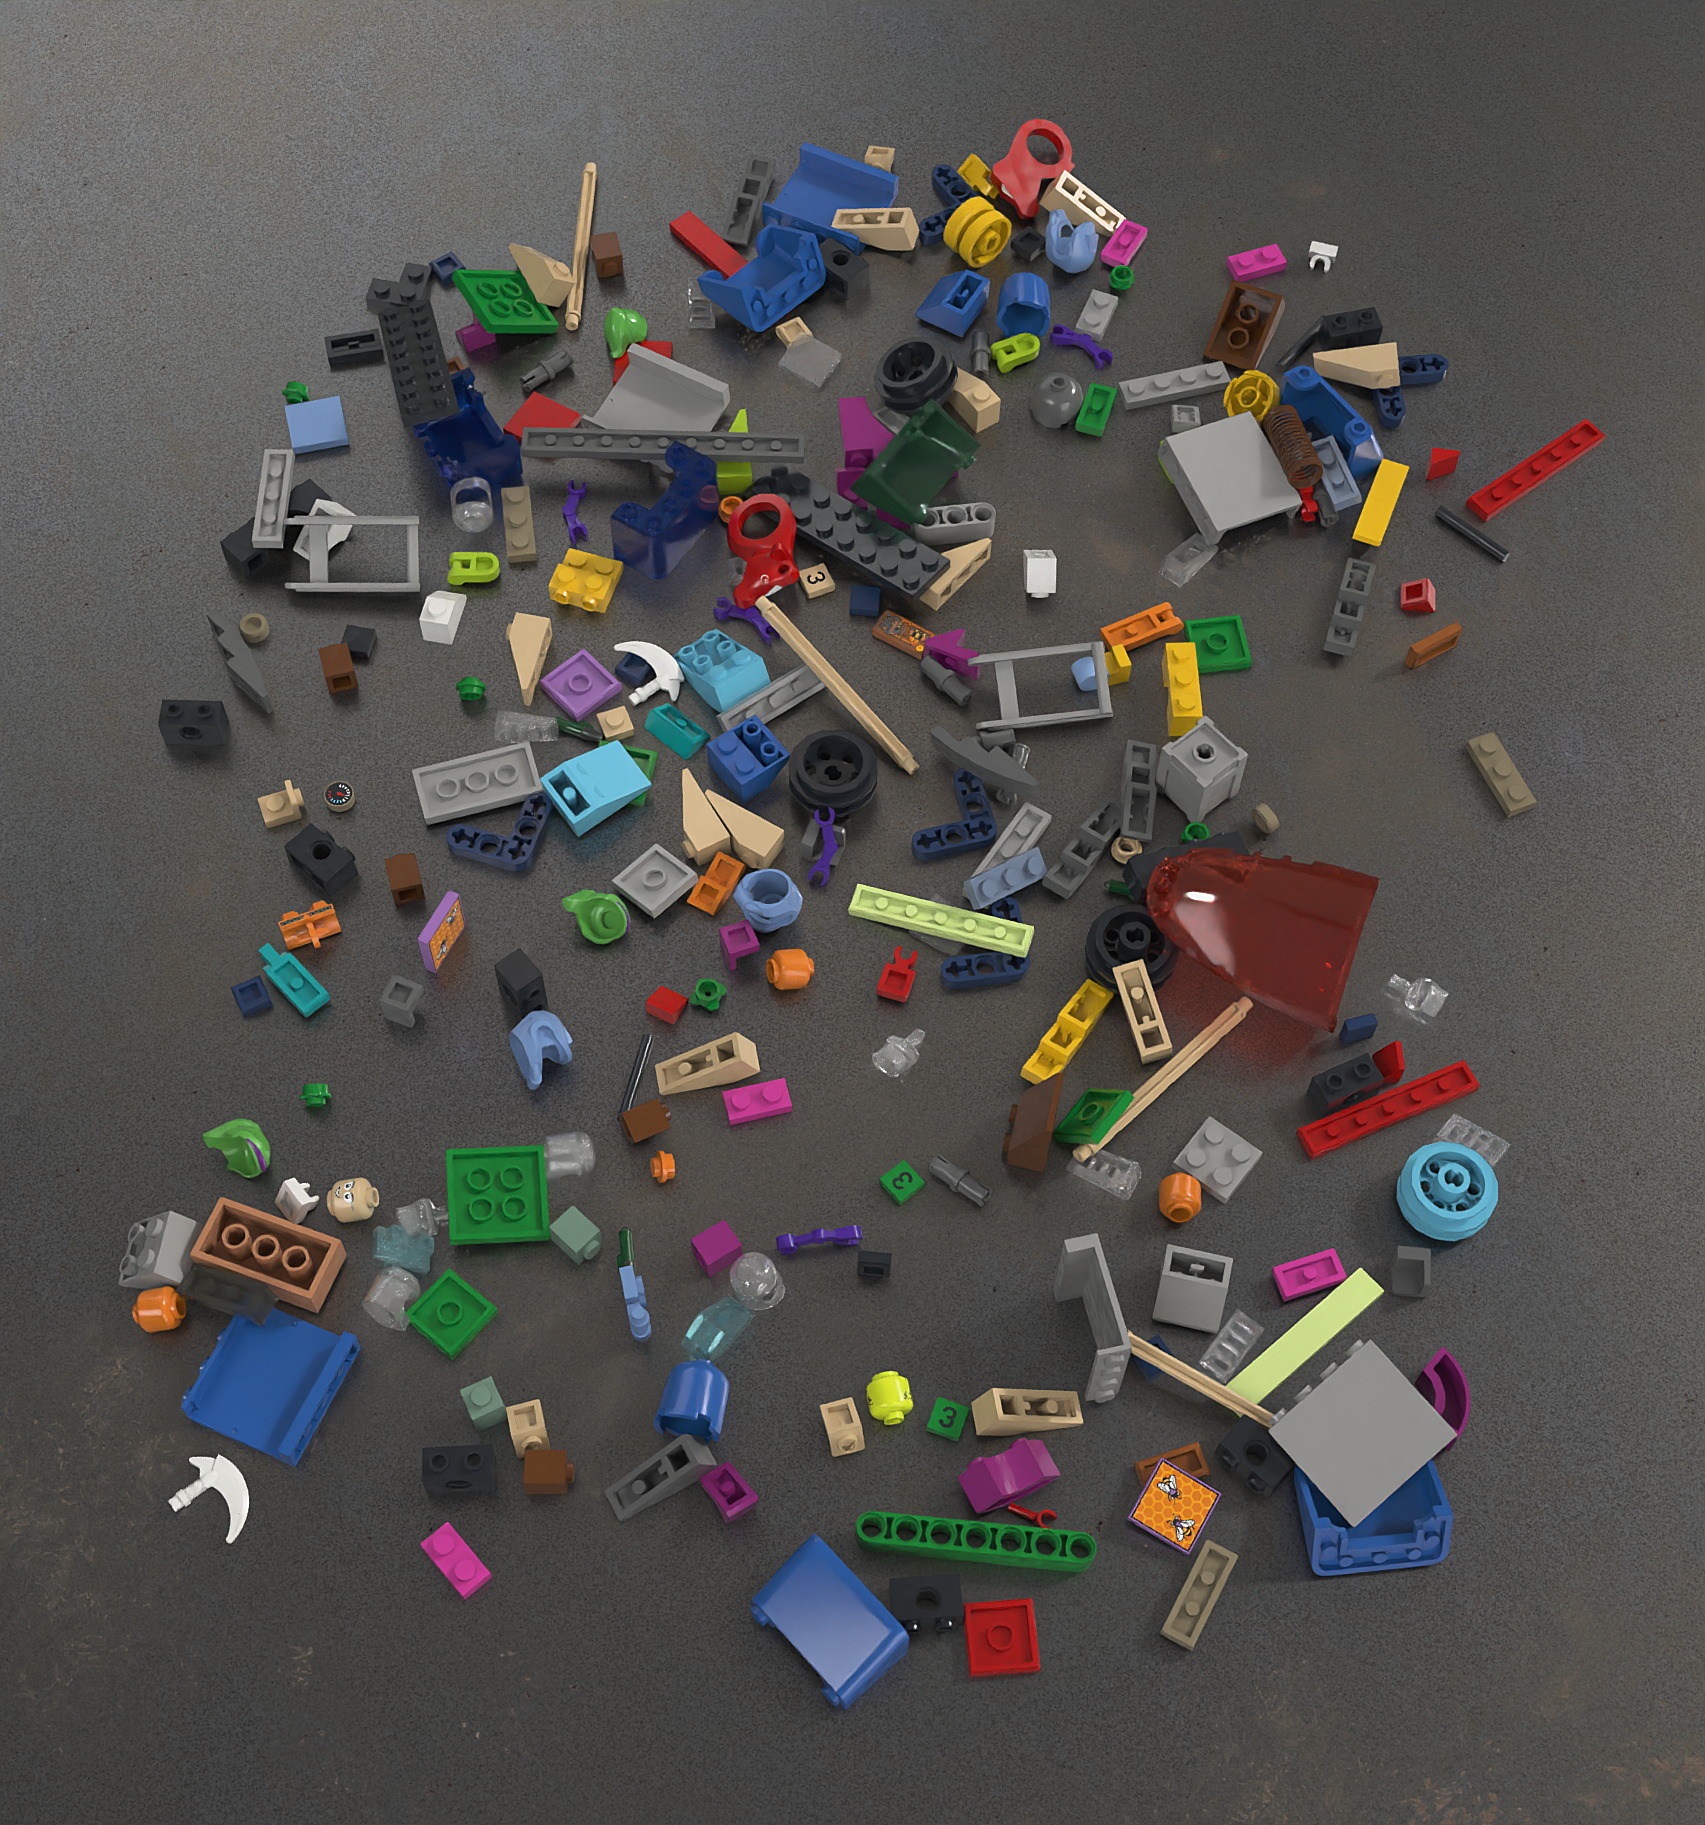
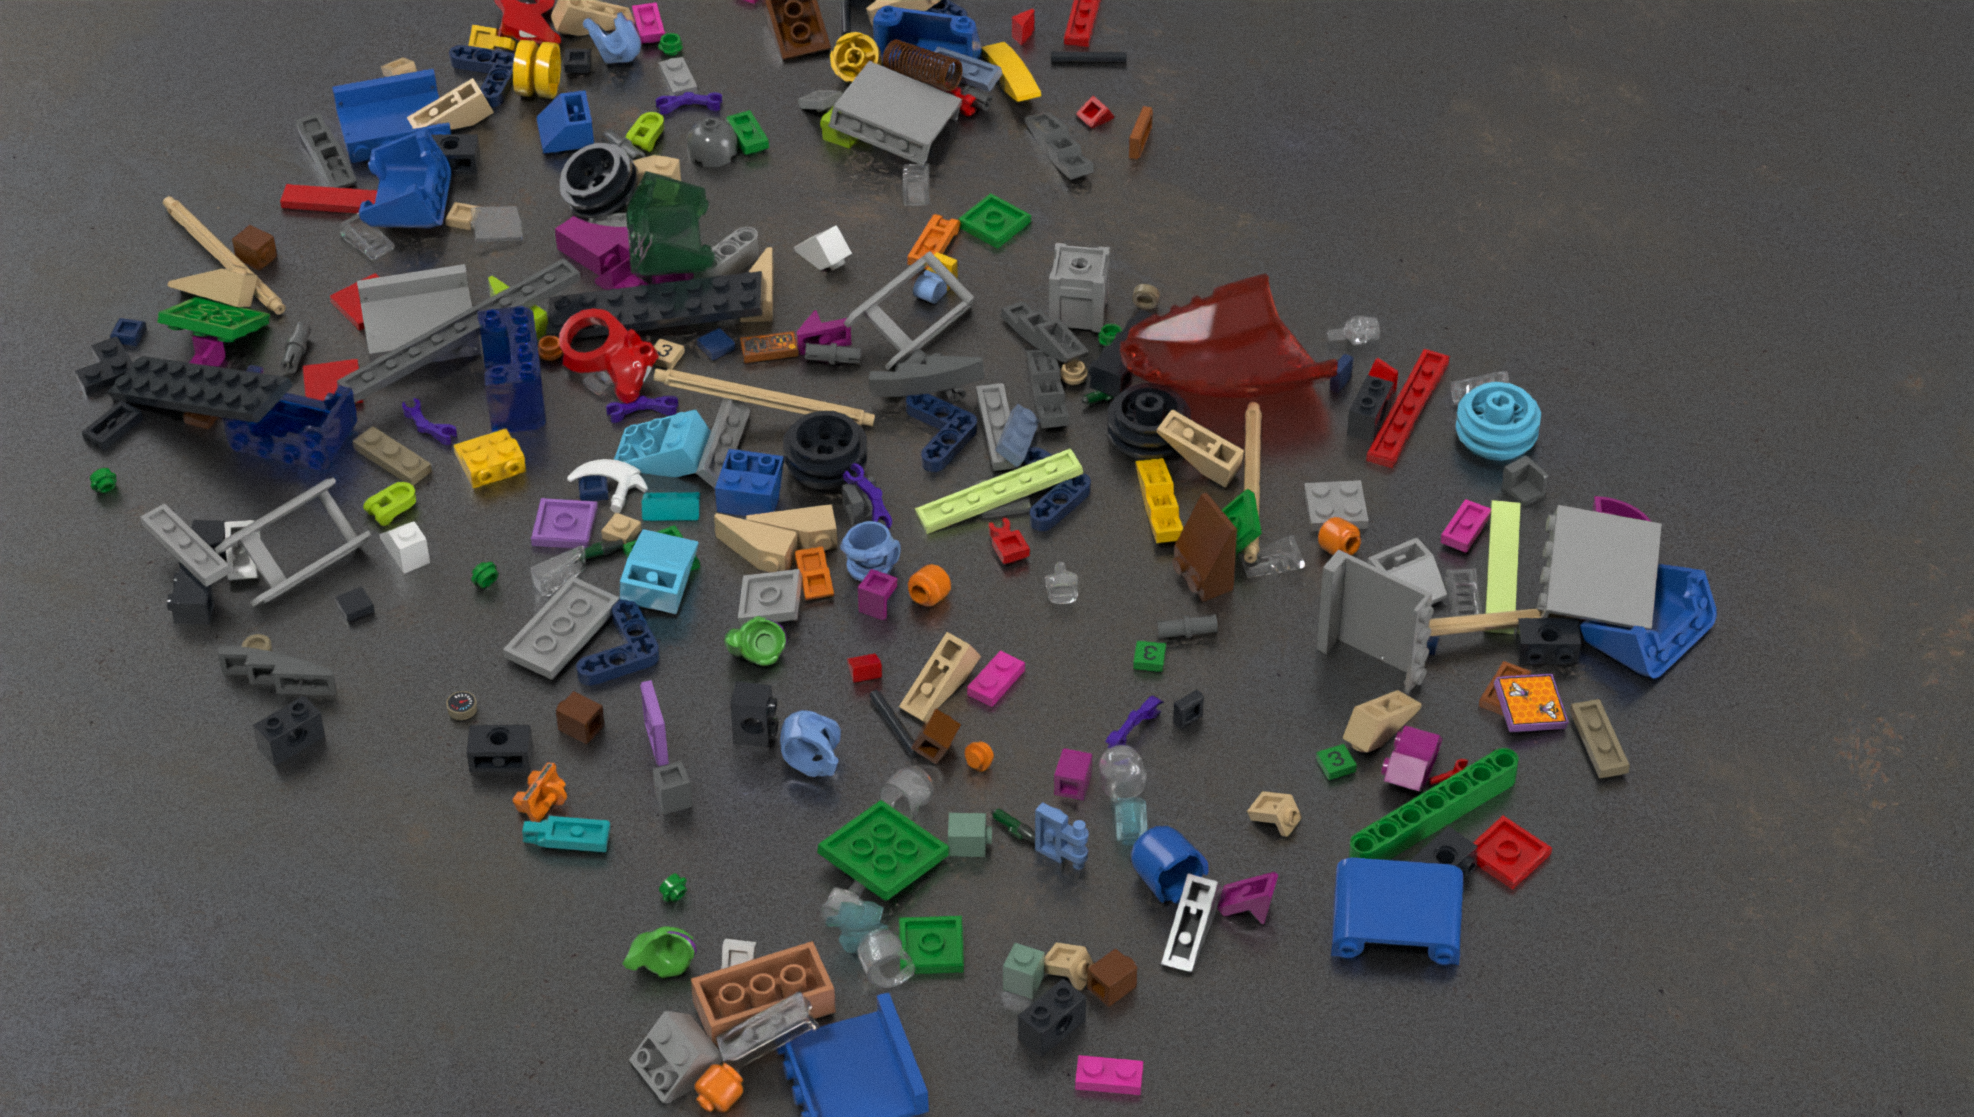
camera: 40 degrees left, 15 degrees down
dark blue tile [231,975,273,1017] -> none
tan bracket [257,779,304,829] -> none
medium blue tile [284,396,349,455] -> none
reddish brown brick [318,642,358,693] -> none
tan head [327,1177,379,1223] -> none
clear helmet [450,477,494,534] -> none
tan slope [506,612,553,706] -> none
bright green hair [604,307,647,358] -> none
green plate [690,978,726,1011] -> none
neon yellow head [866,1371,913,1425] -> none
blue cylinder [996,272,1050,338] -> none
light grey plate [1118,361,1231,410] -> none
yellow arch [1162,642,1203,736] -> none
dark tan plate [1465,732,1537,817] -> none

